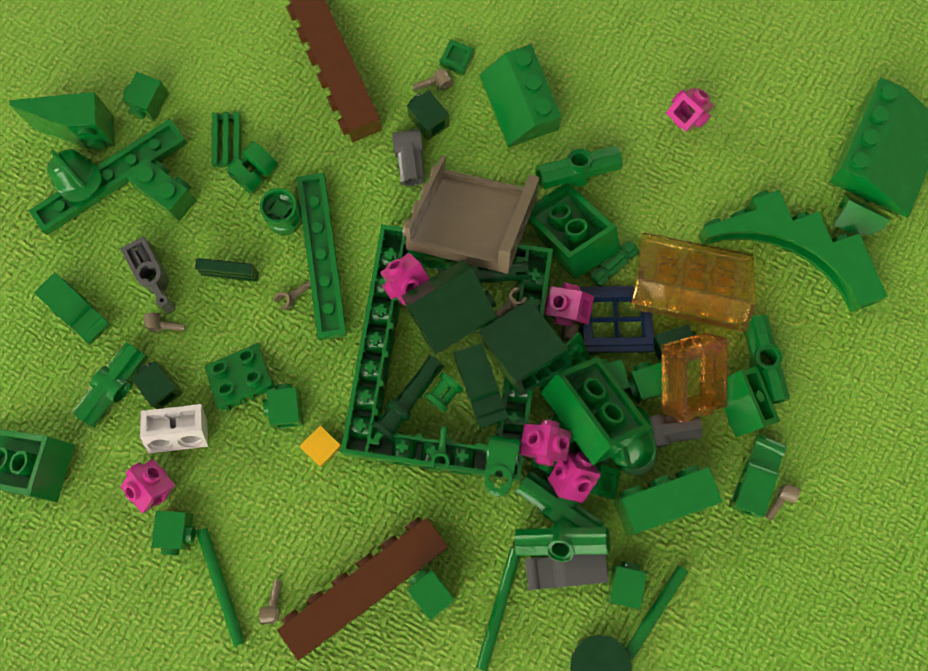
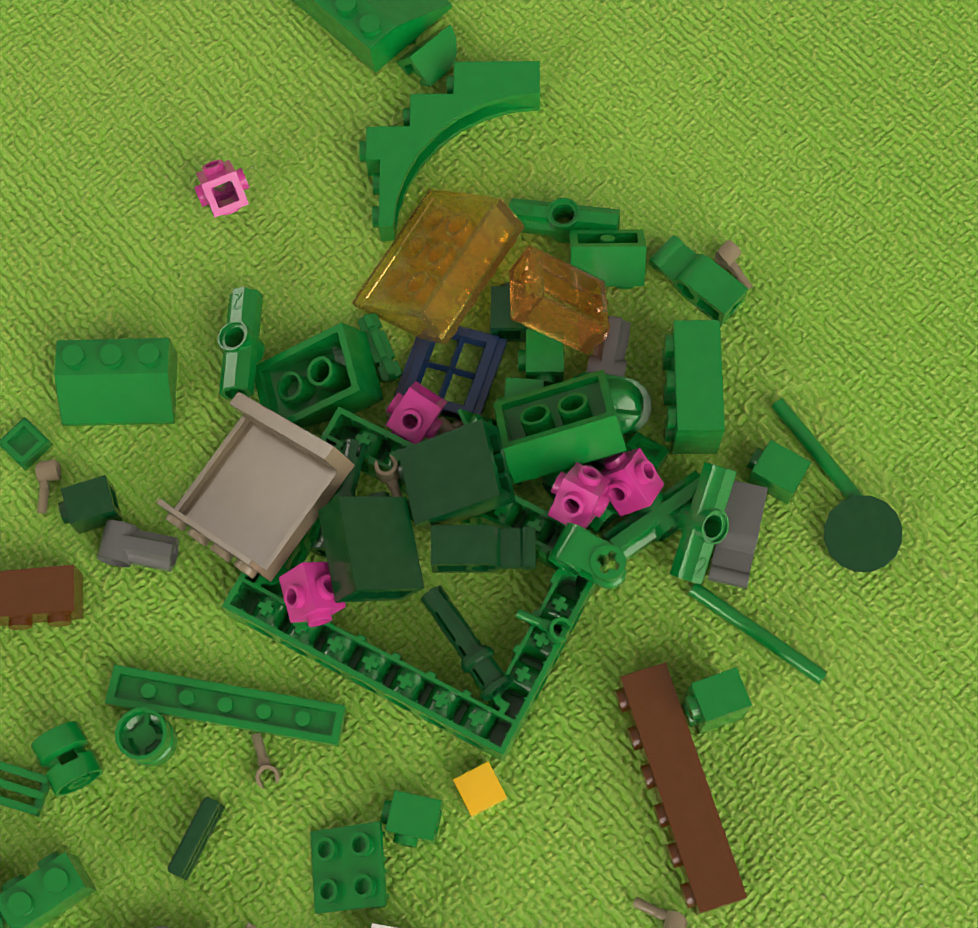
camera: 70 degrees left, 5 degrees down
green bush [424,373,464,413] -> none

